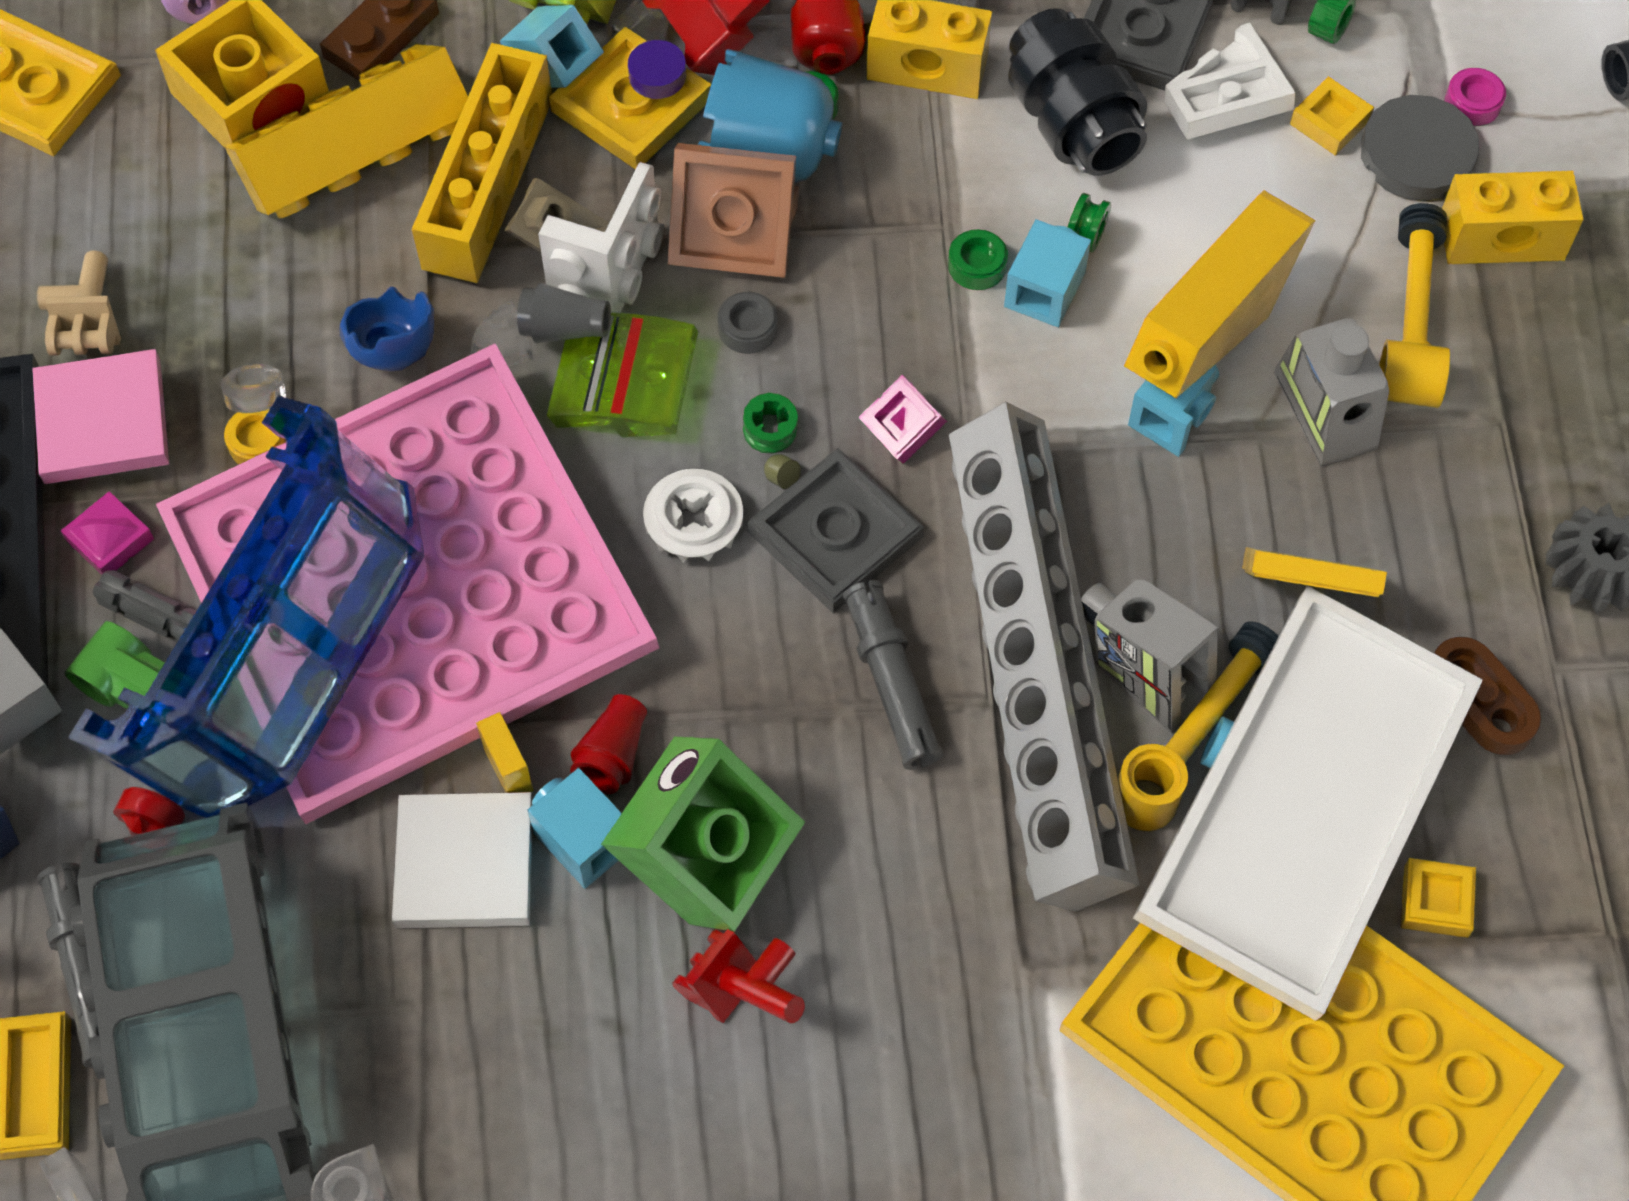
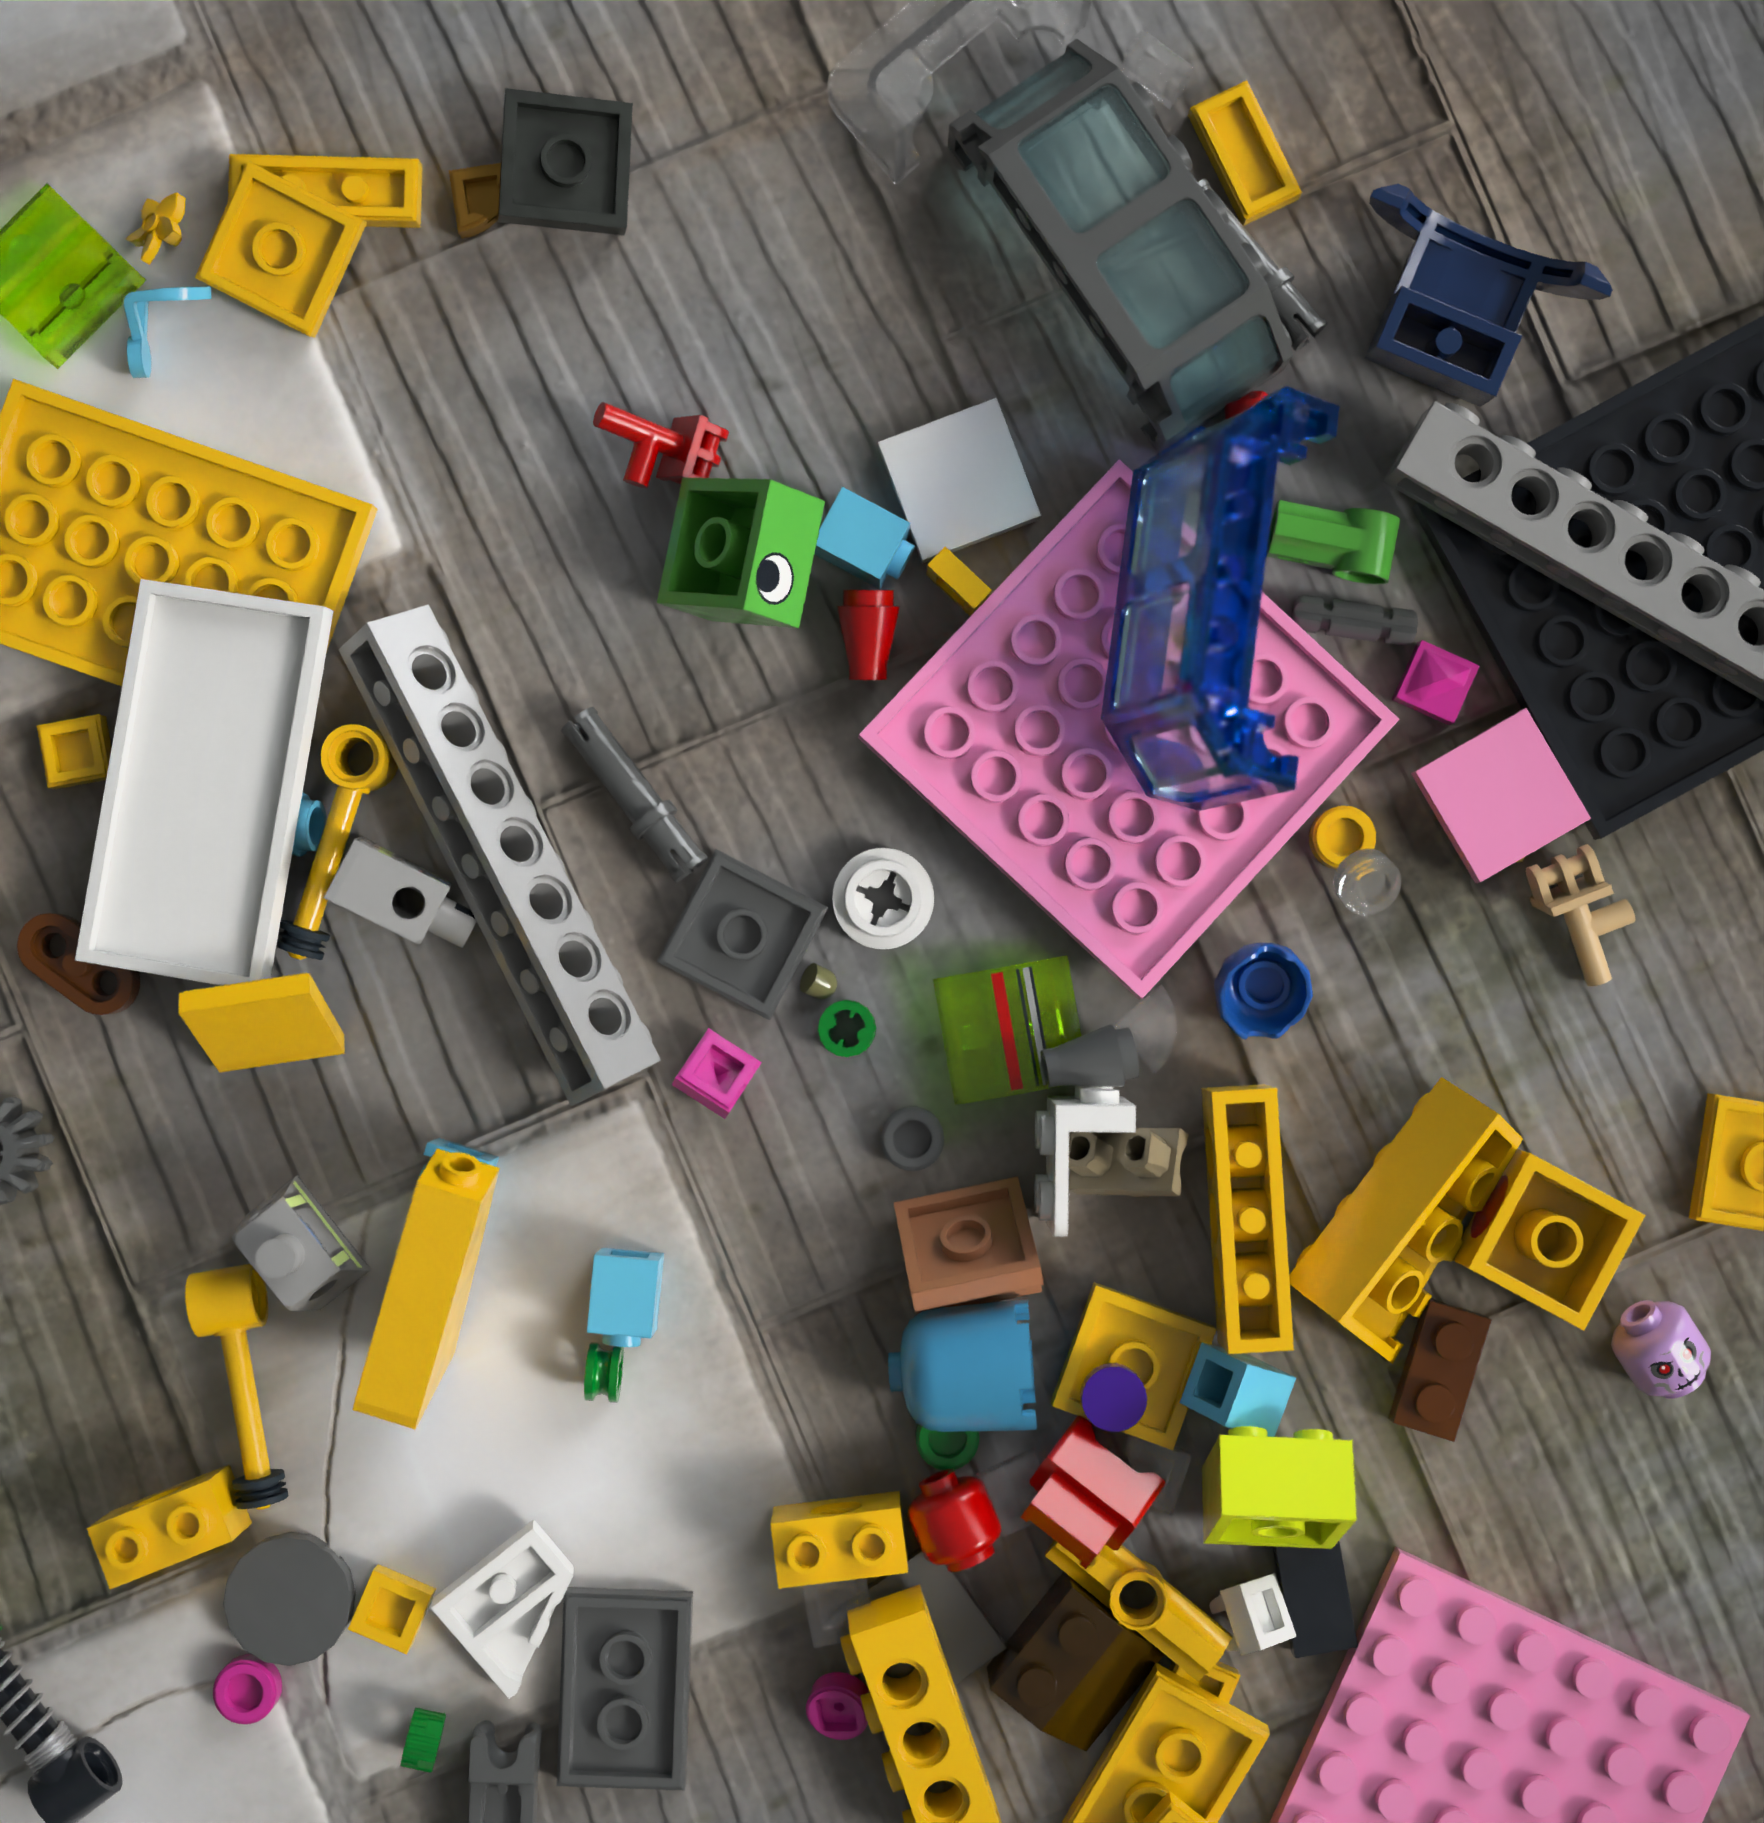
camera: 160 degrees right, 25 degrees up
green tile [948,229,1008,290] -> none
black piece [1008,8,1147,176] -> none

